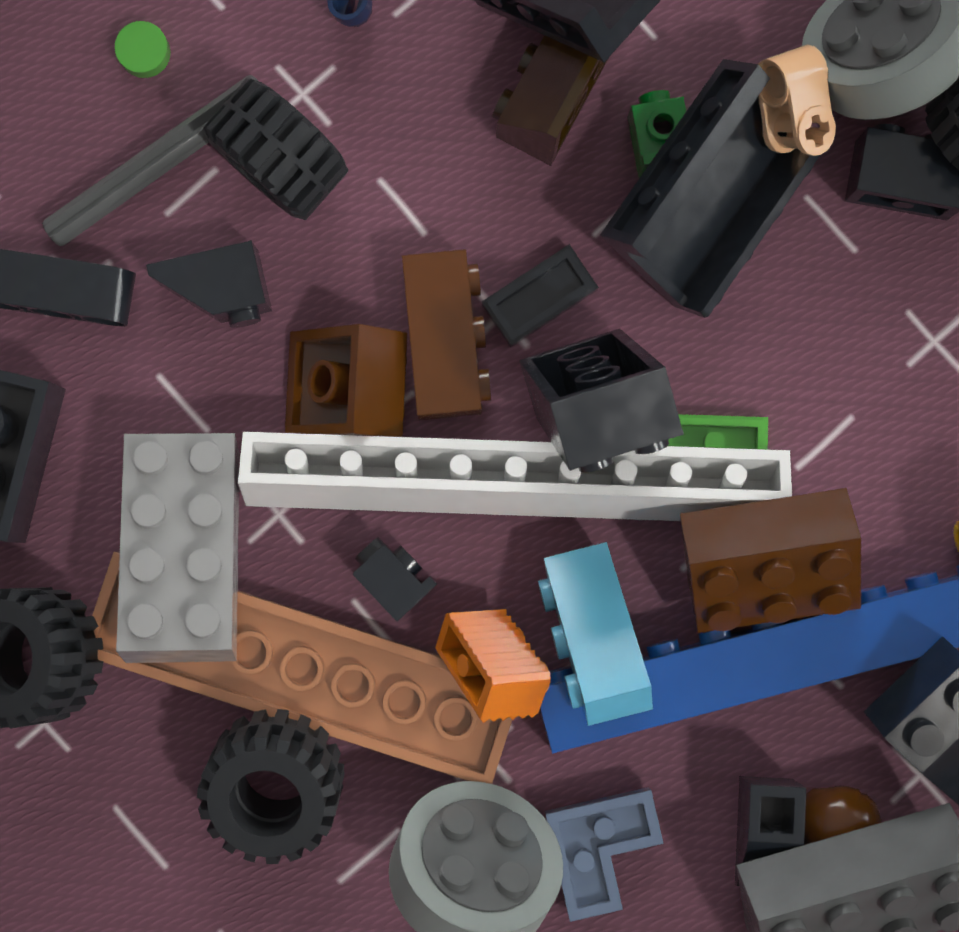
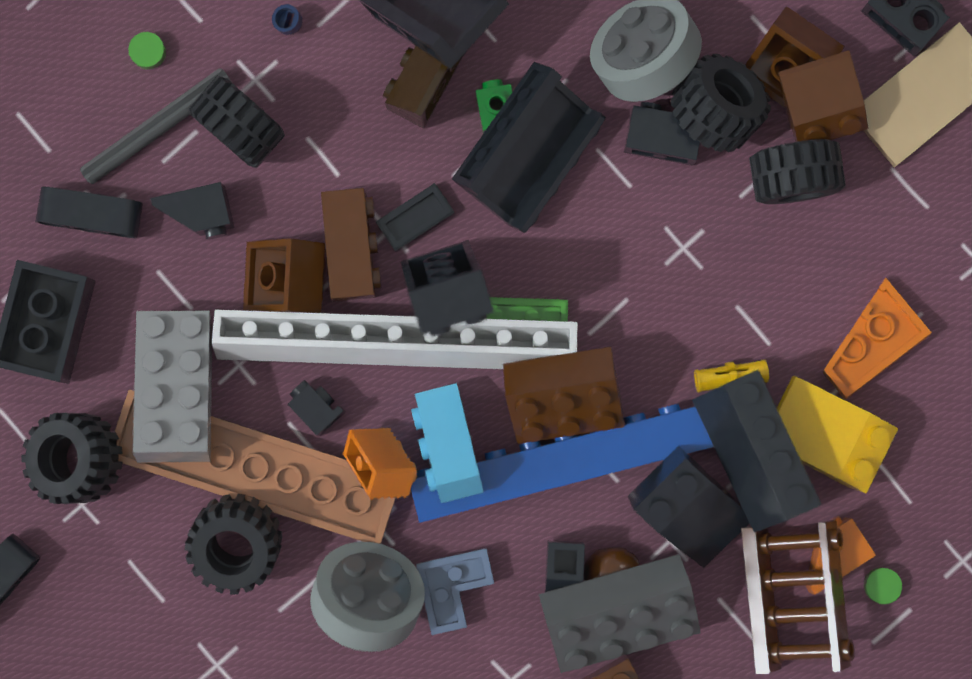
camera: 10 degrees right, 0 degrees up
light nougat piece [758,44,836,156] -> none

